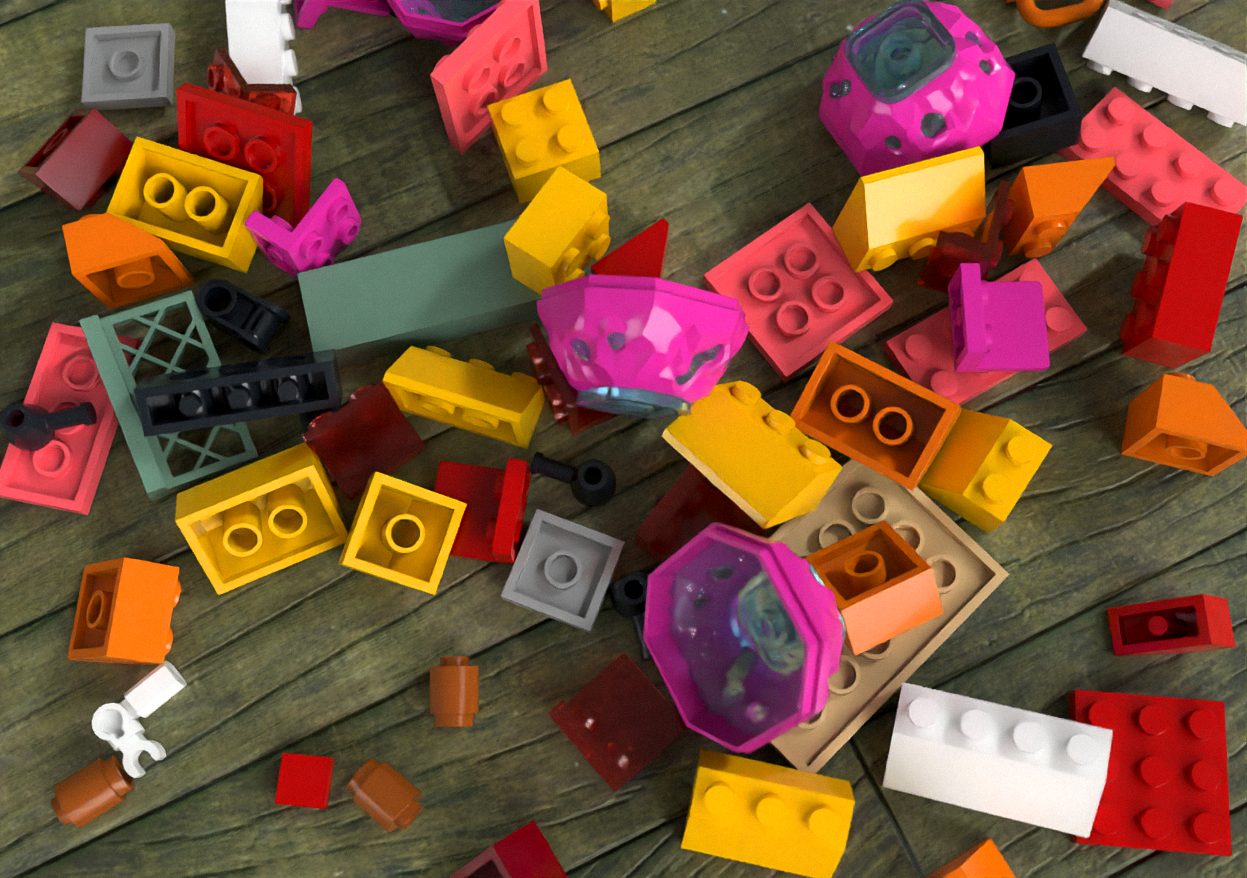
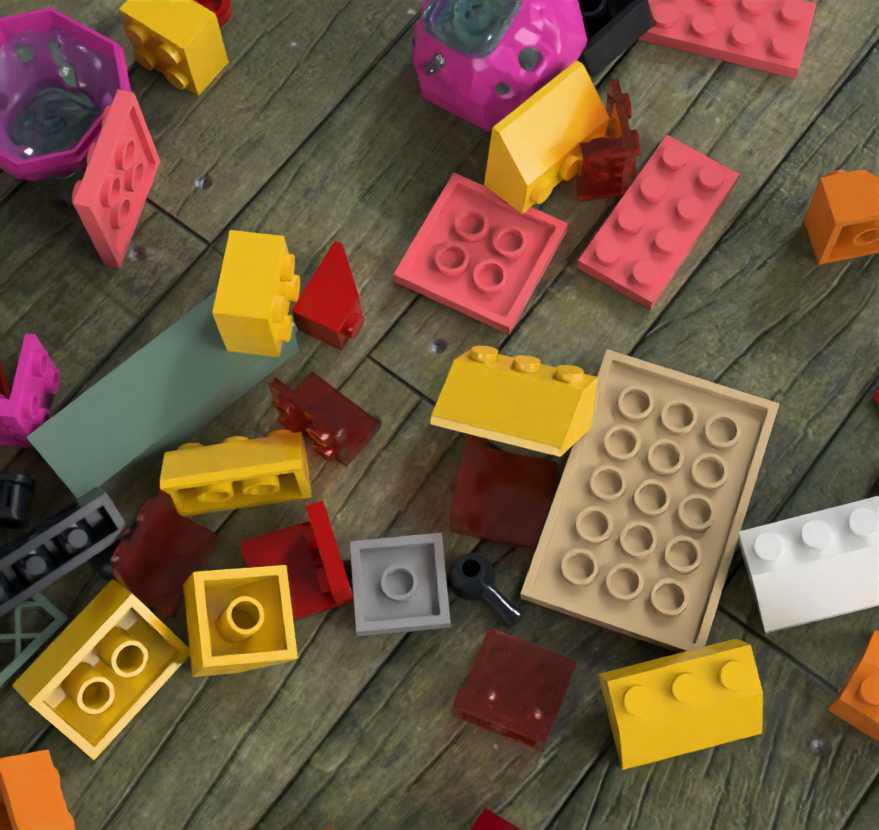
camera: 25 degrees left, 5 degrees down
dark orange brick [429,656,479,727] -> none
yellow brick [487,79,601,204] -> none
black bar [530,452,616,507] -> none
dark pink rock [536,275,749,419] -> none
rock [643,523,845,754] -> none
orange slope [790,340,962,491] -> none
orange slope [802,520,943,656] -> none
yellow slope [917,408,1053,534] -> none
dark pink bracket [947,263,1050,372] -> none
orange slope [998,156,1116,258] -> none
red brick [1119,201,1243,369] -> none

